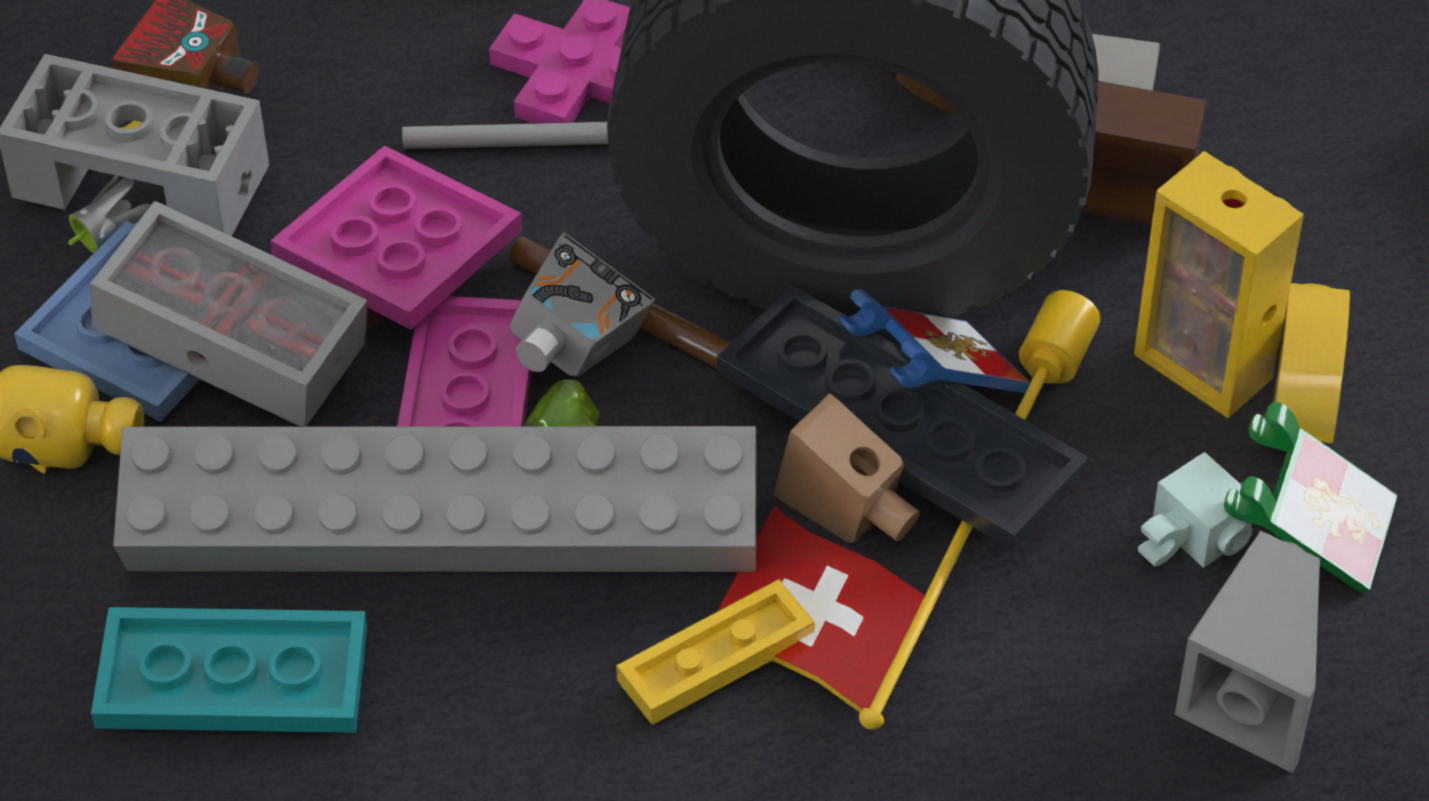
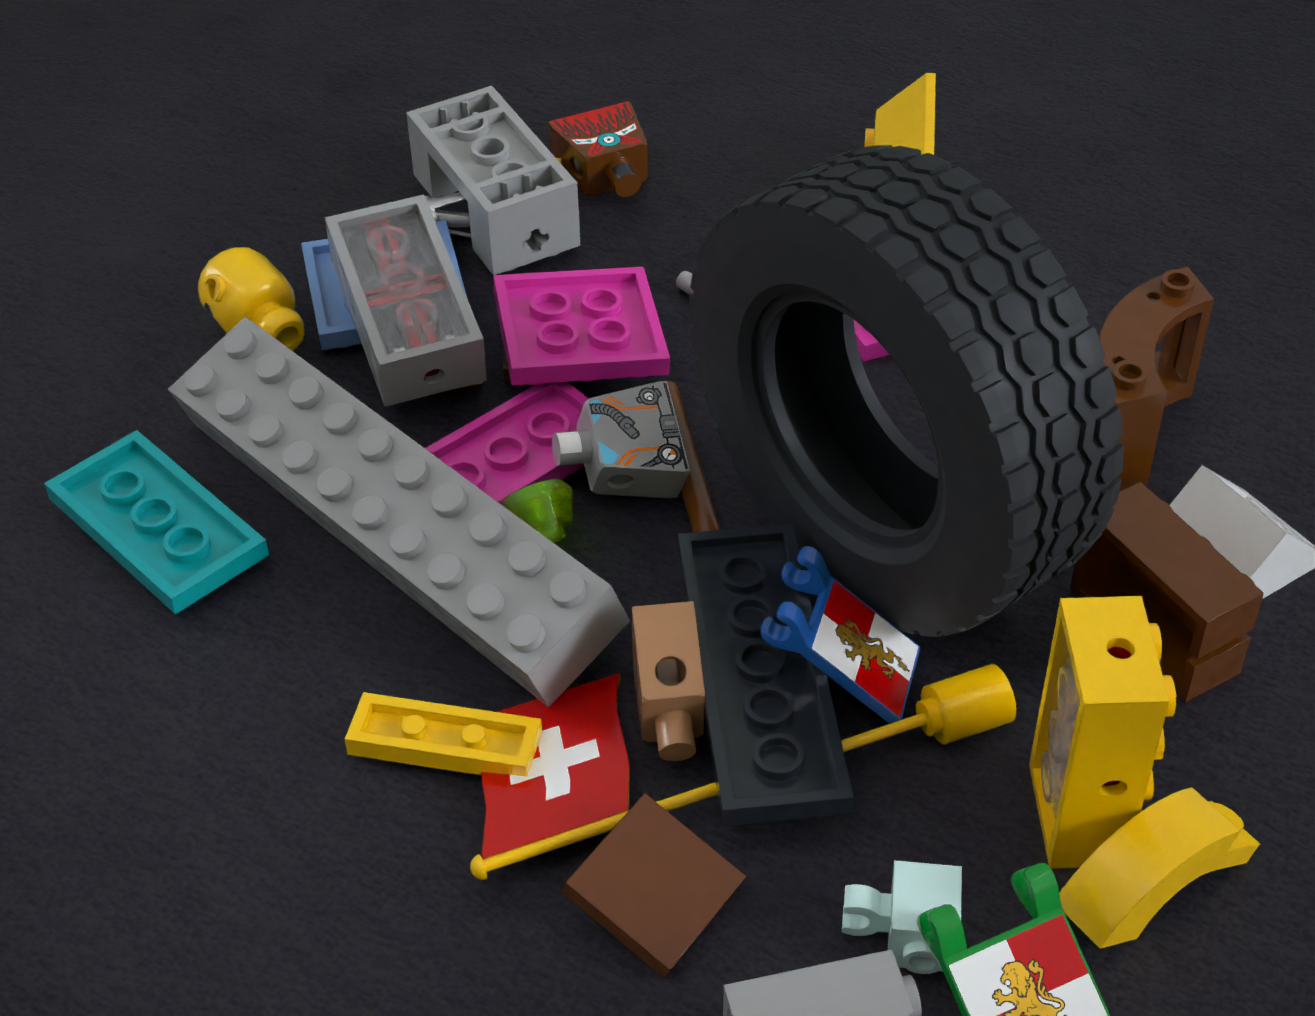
camera: 45 degrees right, 5 degrees down
none -> reddish brown tile [561,793,746,978]

